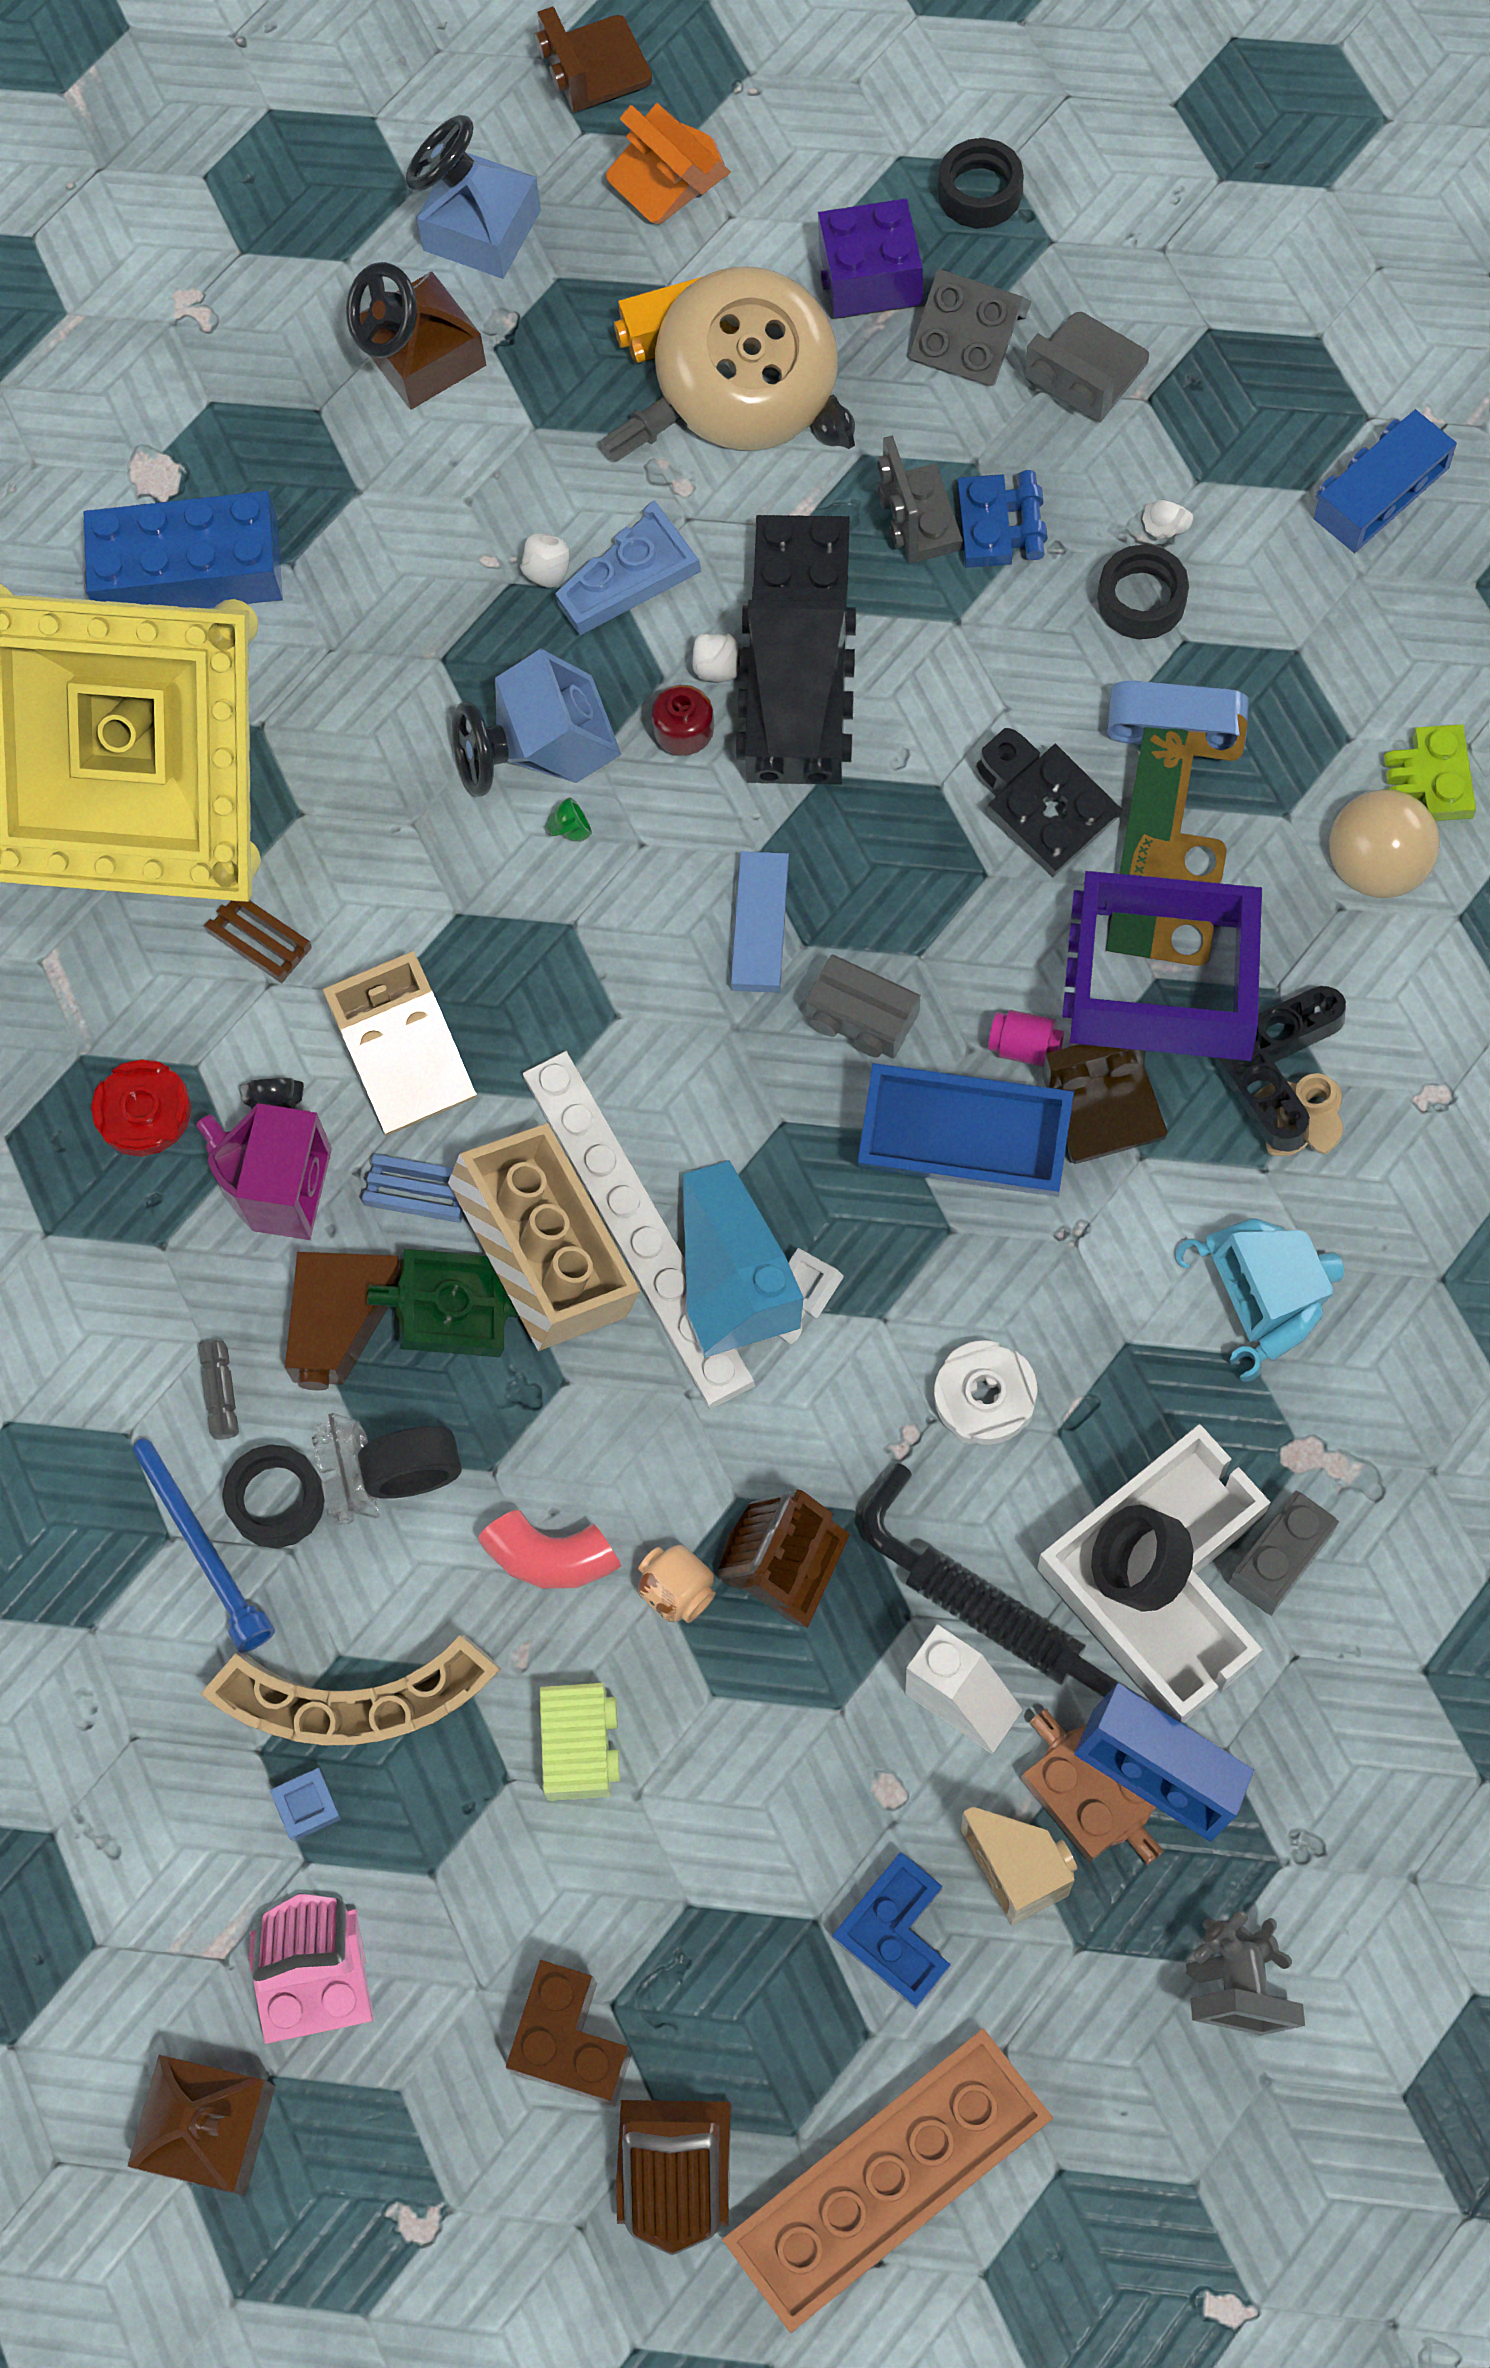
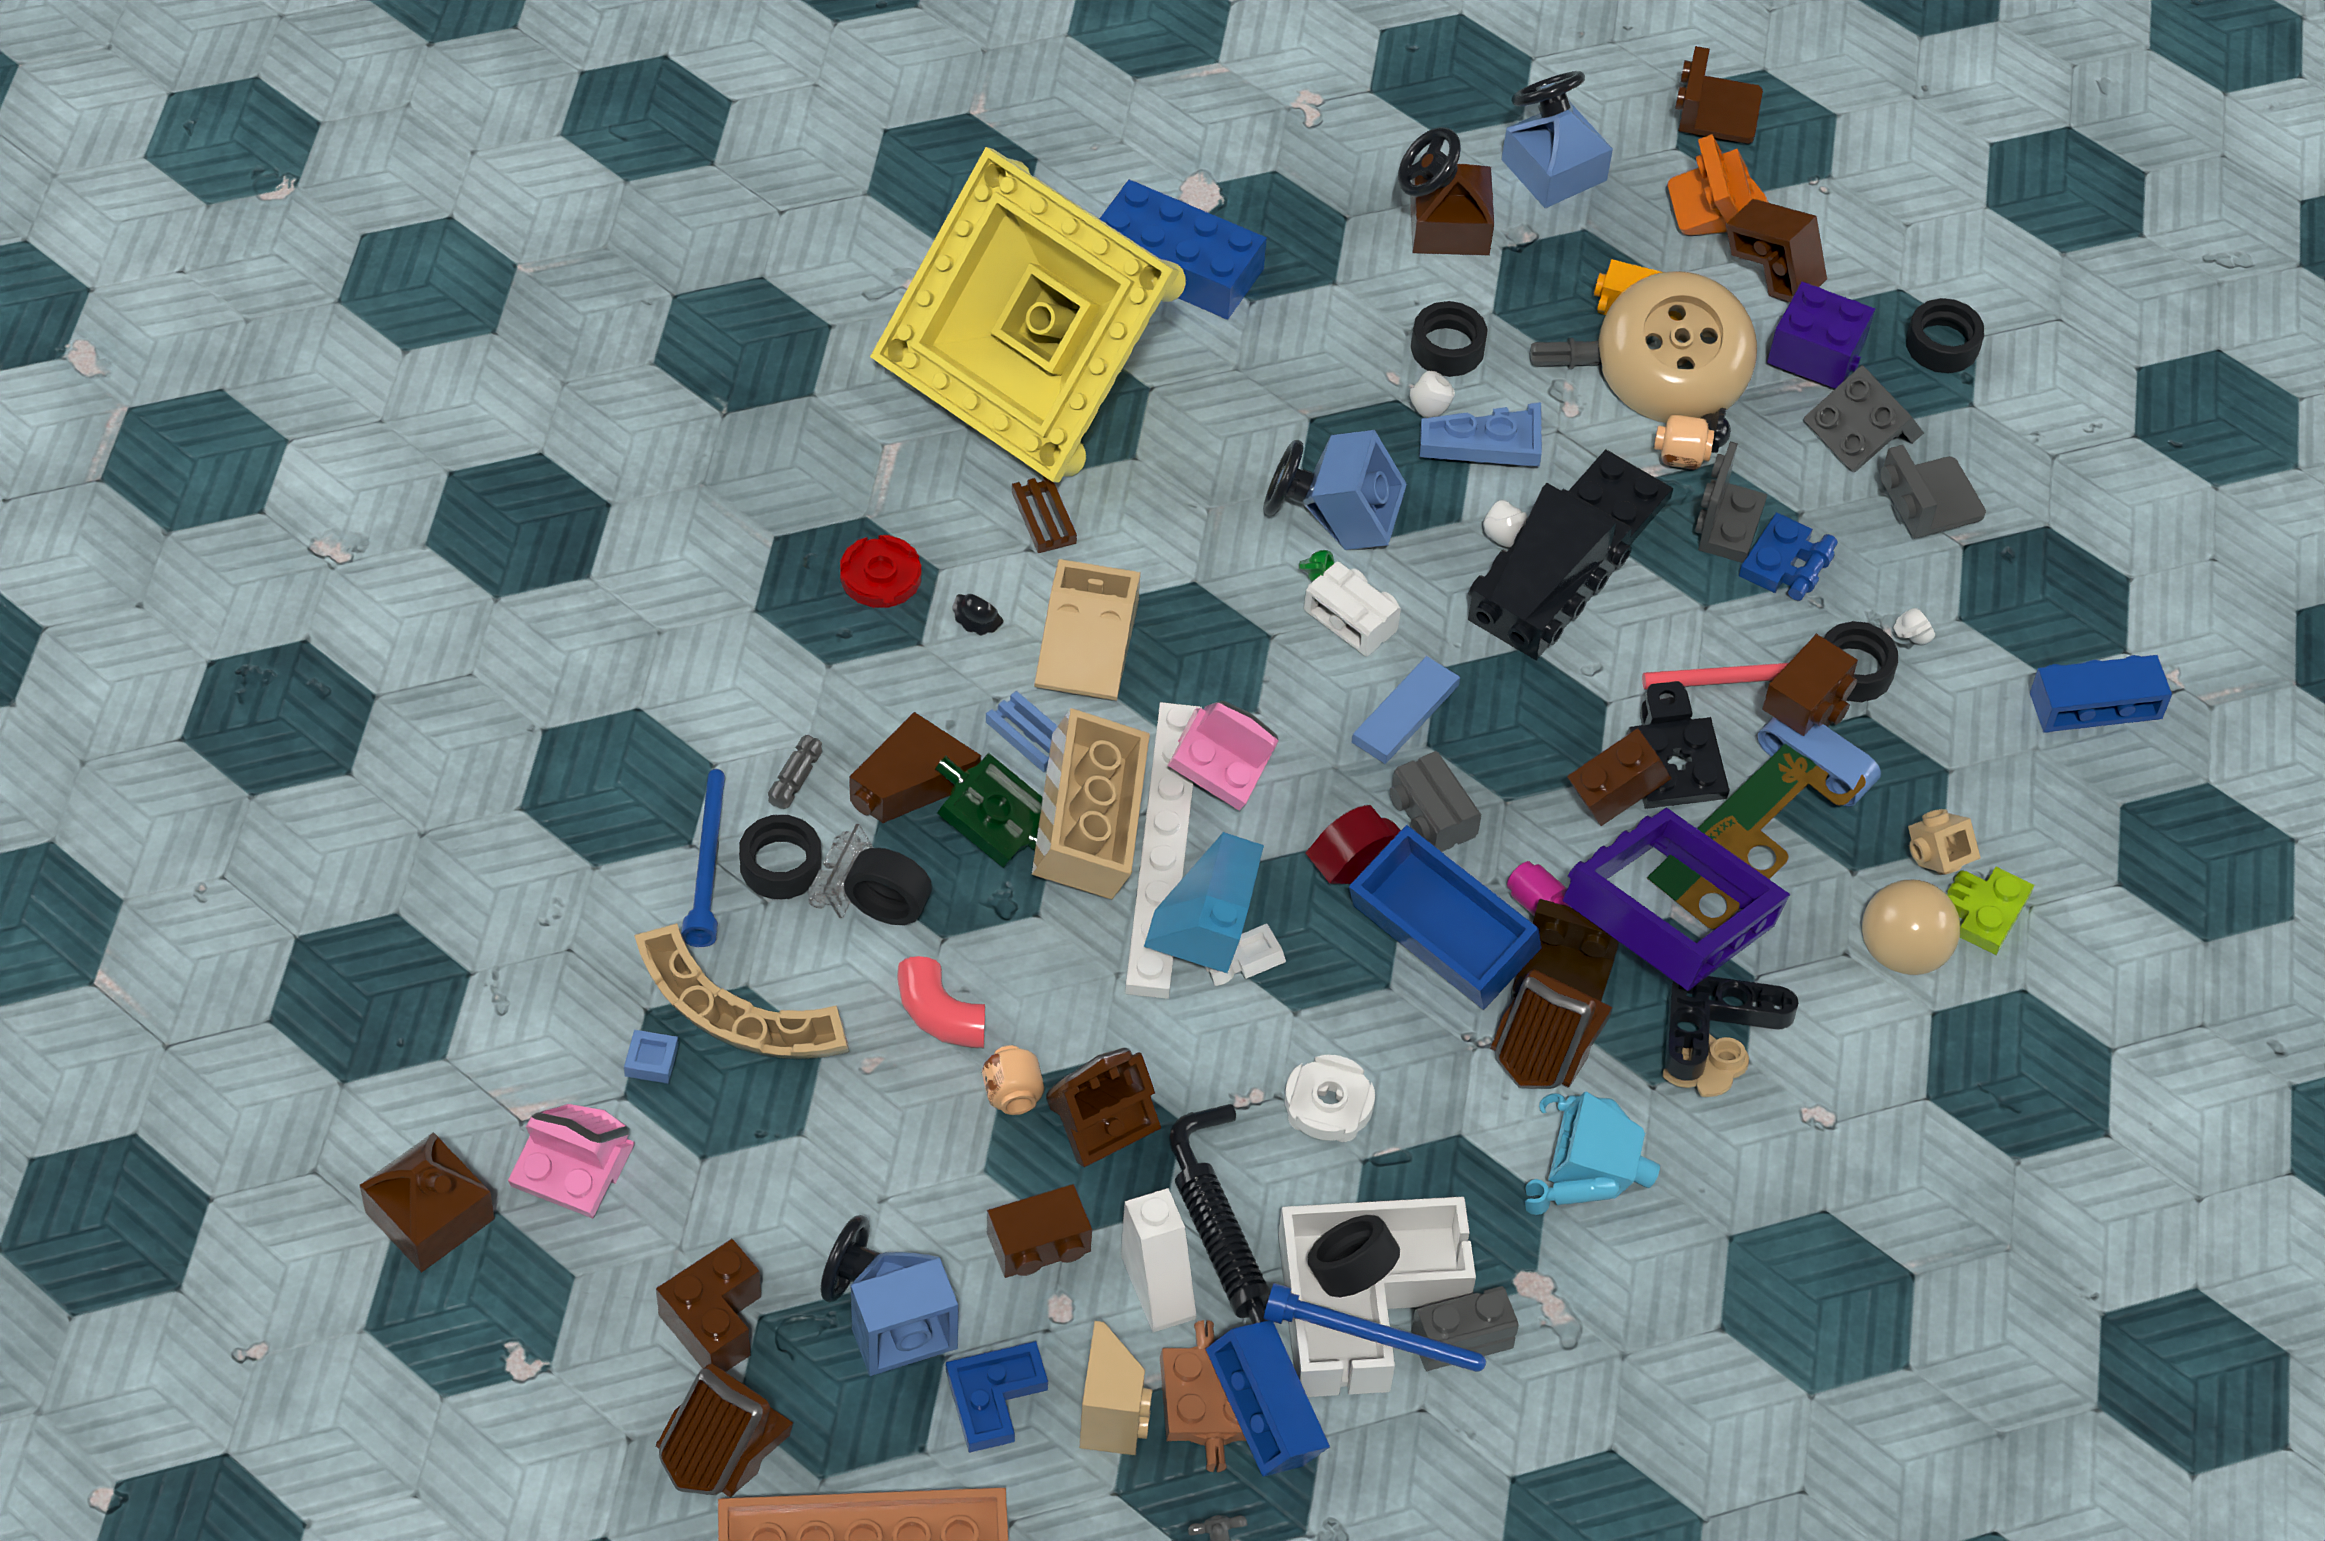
camera: 25 degrees right, 15 degrees down
magenta piece [196,1103,332,1240] -> none
yellowish green brick [540,1683,621,1801] -> none
dark red head [651,684,715,756] -> none
none -> medium blue piece [820,1215,958,1376]
none -> reddish brown brick [987,1184,1092,1278]
none -> bright pink piece [1167,701,1279,811]
none -> blue piece [1263,1283,1486,1372]
none -> white brick [1304,561,1401,657]
none -> dark red brick [1306,805,1401,884]
none -> black tyre [1411,301,1488,377]
none -> reddish brown piece [1490,969,1613,1089]
none -> reddish brown brick [1567,728,1672,826]
none -> coral bar [1642,663,1788,689]
none -> light nougat head [1654,415,1714,469]
none -> reddish brown brick [1726,199,1827,302]
none -> reddish brown brick [1762,633,1858,736]
none -> tan brick [1908,809,1981,874]

